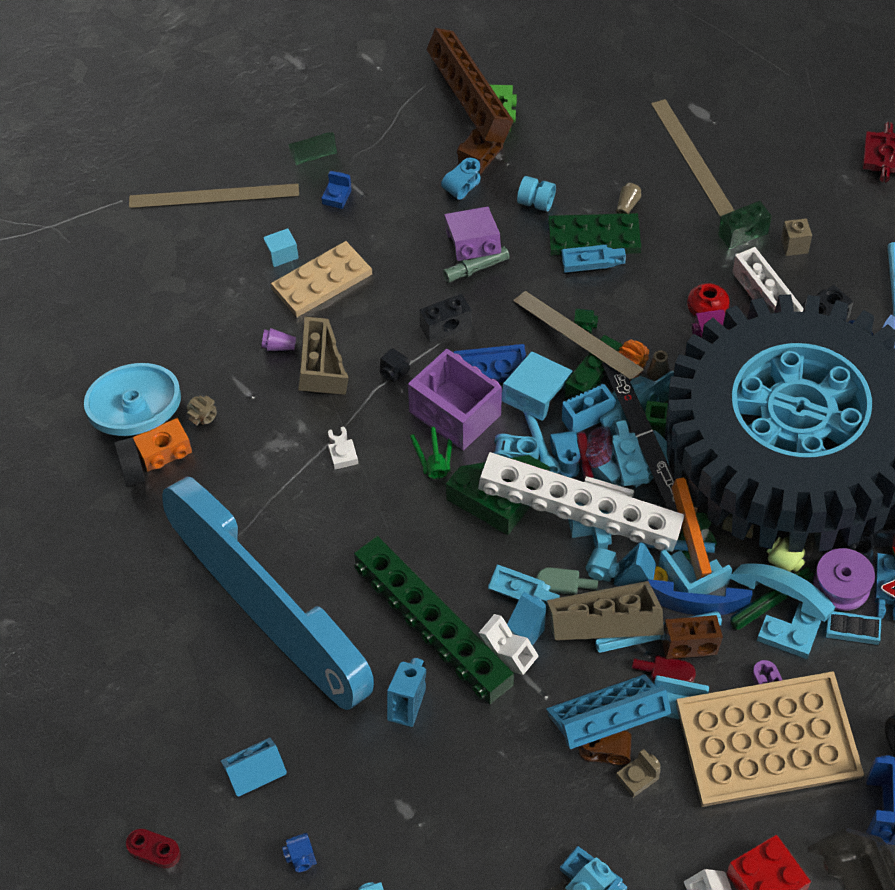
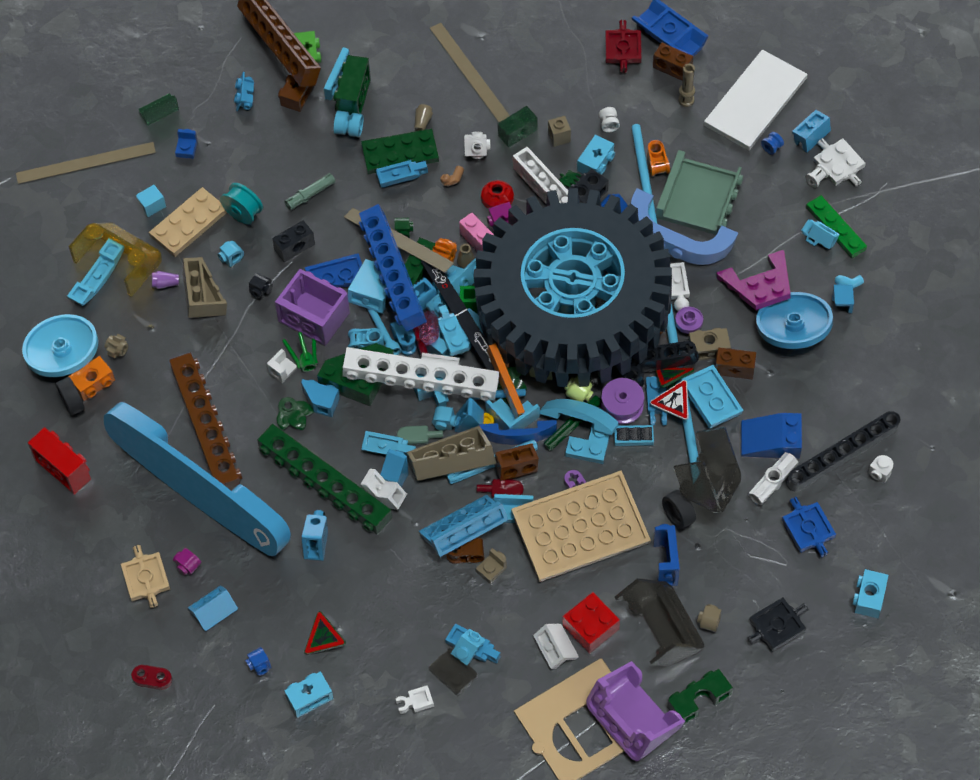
camera: 10 degrees left, 5 degrees up
white plate [328,427,358,469] -> none
dark azure piece [441,158,481,200] -> none
medium lavender panel [444,207,501,261] -> none
none -> red brick [27,427,91,495]
none -> medium azure slope [67,238,125,306]
none -> clear yellow windscreen [68,222,162,297]
none -> tan plate [121,545,170,608]
none -> reddish brown brick [169,352,243,491]
none -> magenta plate [173,547,201,575]
none -> medium azure plate [217,241,244,267]
none -> teal wheel [220,183,263,225]
none -> dark azure hinge [234,72,254,111]
none -> white panel [267,349,297,383]
none -> dark green plate [277,397,314,431]
none -> dark azure slope [301,379,340,417]
none -> piece [304,611,346,654]
none -> medium azure tile [324,47,350,100]
none -> dark green brick [334,55,371,115]
none -> blue brick [359,204,427,332]
none -> medium nougat arm [440,166,464,187]
none -> bright pink brick [459,213,494,252]
none -> white brick [464,132,490,159]
none -> dark green piece [559,170,581,188]
none -> medium azure brick [577,135,615,175]
none -> white wheel [599,107,620,132]

